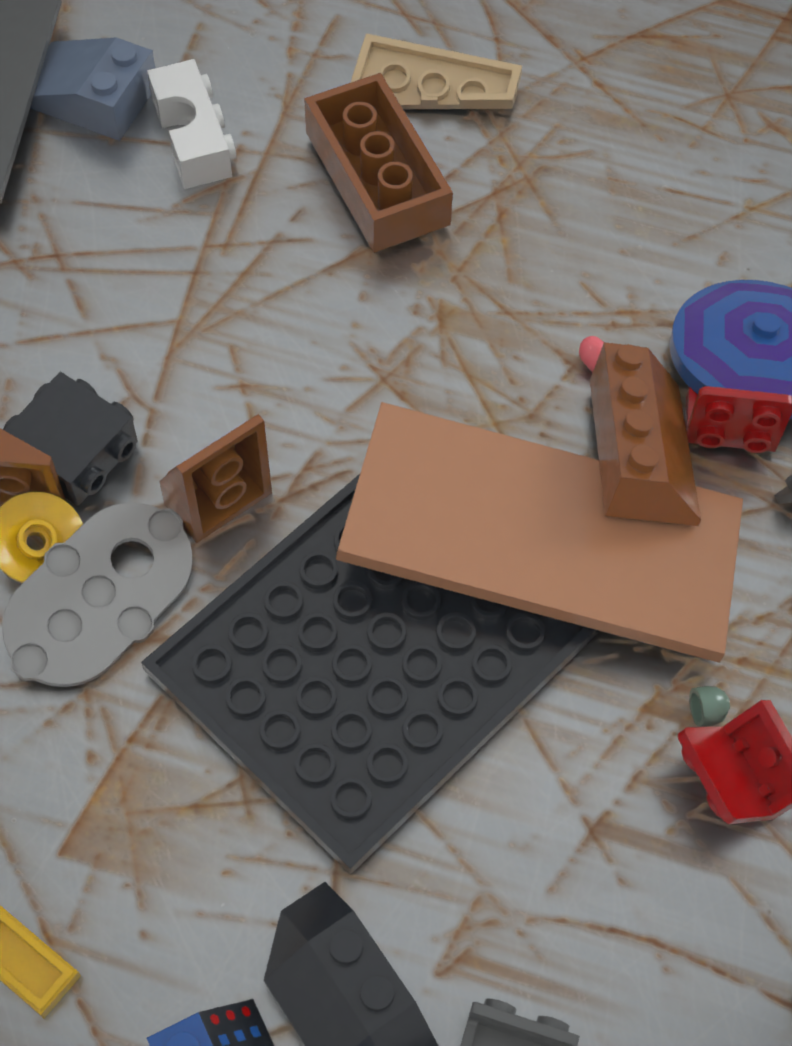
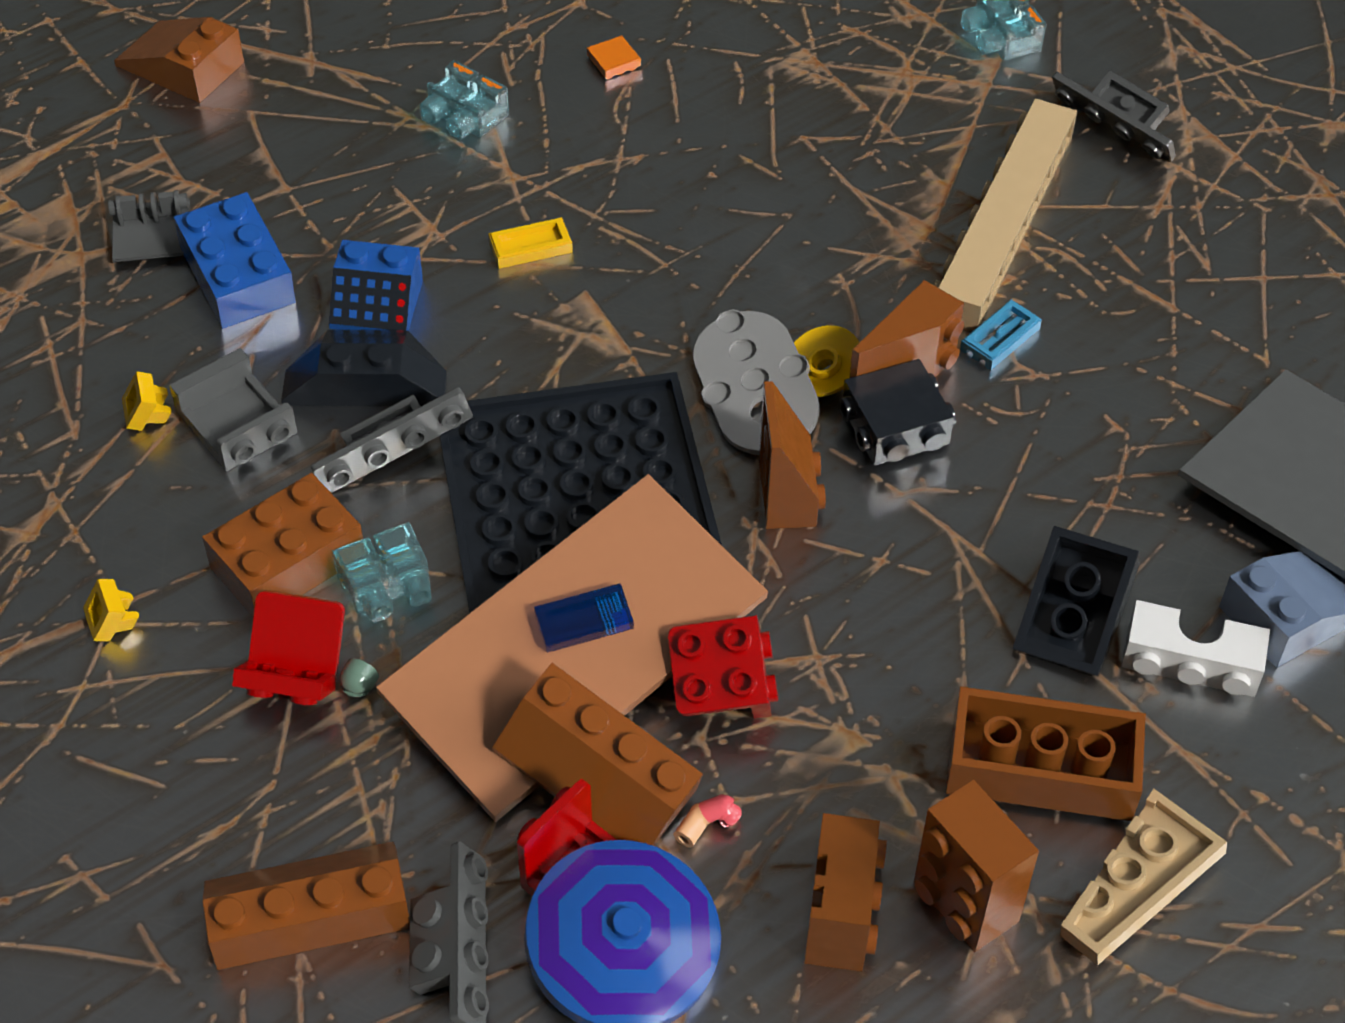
camera: 125 degrees right, 10 degrees down
none -> dark orange brick [202,472,366,617]
none -> dark grey bracket [311,388,473,493]
none -> clear light blue hips [332,522,432,623]
none -> clear blue tile [534,583,634,653]
none -> red bracket [668,615,779,719]
none -> dark orange wedge [804,813,887,972]
none -> dark orange brick [914,779,1039,952]
none -> black slope [1012,526,1140,677]

